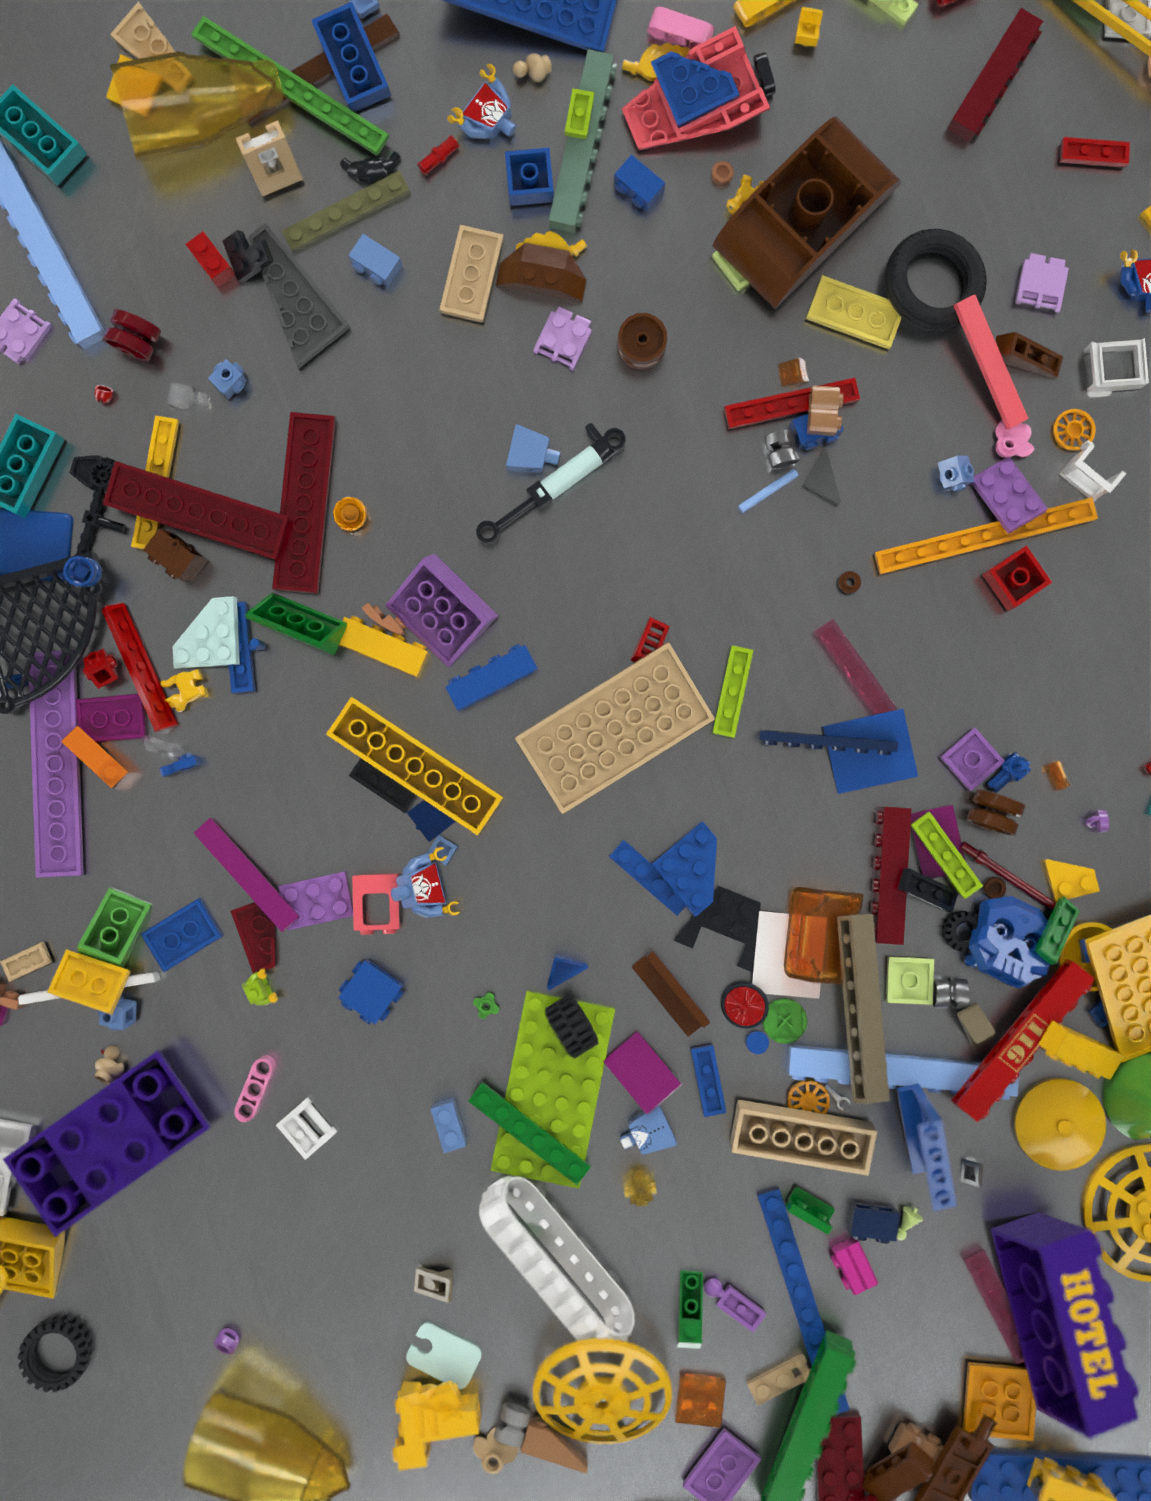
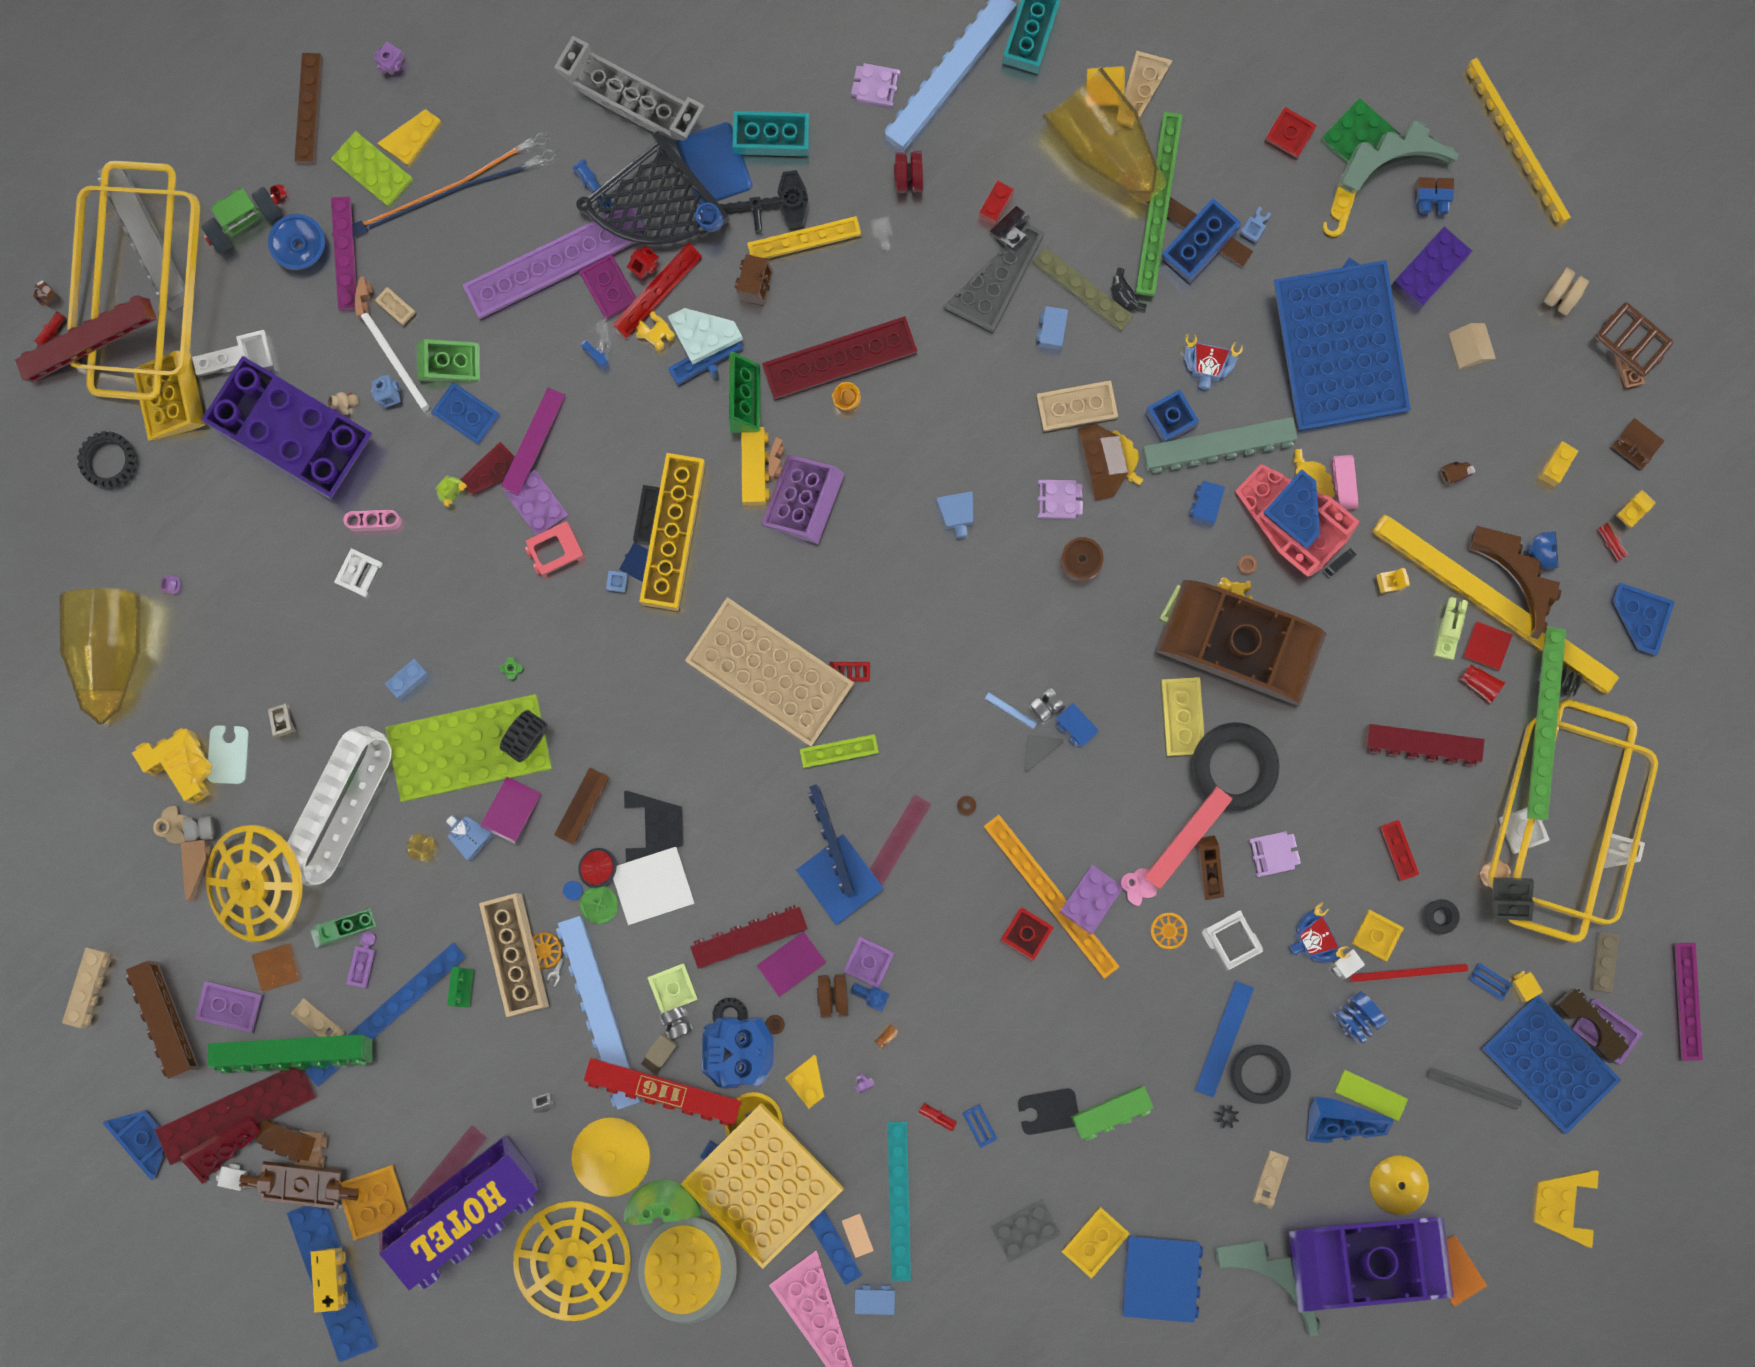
camera: 65 degrees right, 5 degrees down
yellow plate [47,949,131,1015] -> none
orange slope [61,725,128,788] -> none
red hinge [94,385,114,404] -> none
dark red plate [103,461,290,560] -> none
medium blue brick [207,359,247,399] -> none
tan brick [236,121,303,197] -> none
blue brick [338,959,404,1025] -> none
torso [391,847,460,918] -> none
red pin [417,135,460,175] -> none
blue brick [445,644,538,712] -> none
green plate [468,1082,591,1185] -> none
piece [476,423,626,546] -> none
tan animal [513,53,552,83] -> none
blue slope [547,954,588,990] -> none
lime plate [565,88,595,140] -> none
blue plate [609,840,685,916] -> none
blue plate [651,821,717,917] -> none
blue plate [690,1044,727,1117] -> none
red plate [724,378,860,430] -> none
clear orange slope [778,358,808,386] -> none
clear orange windscreen [784,887,863,984] -> none
medium nougat brick [807,385,843,436] -> none
dark pink brick [830,1237,878,1295] -> none
dark tan brick [837,914,890,1104] -> none
dark blue brick [847,1203,900,1244] -> none
blue panel [896,1083,957,1211] -> none
black plate [897,868,958,913] -> none
yellowish green piece [897,1207,923,1240] -> none
lime plate [911,812,983,899] -> none
medium blue brick [938,456,975,492] -> none
dark red bar [959,841,1056,911] -> none
green tile [1035,897,1080,965] -> none
yellow brick [1039,1021,1124,1080] -> none
white piece [1060,441,1126,502] -> none

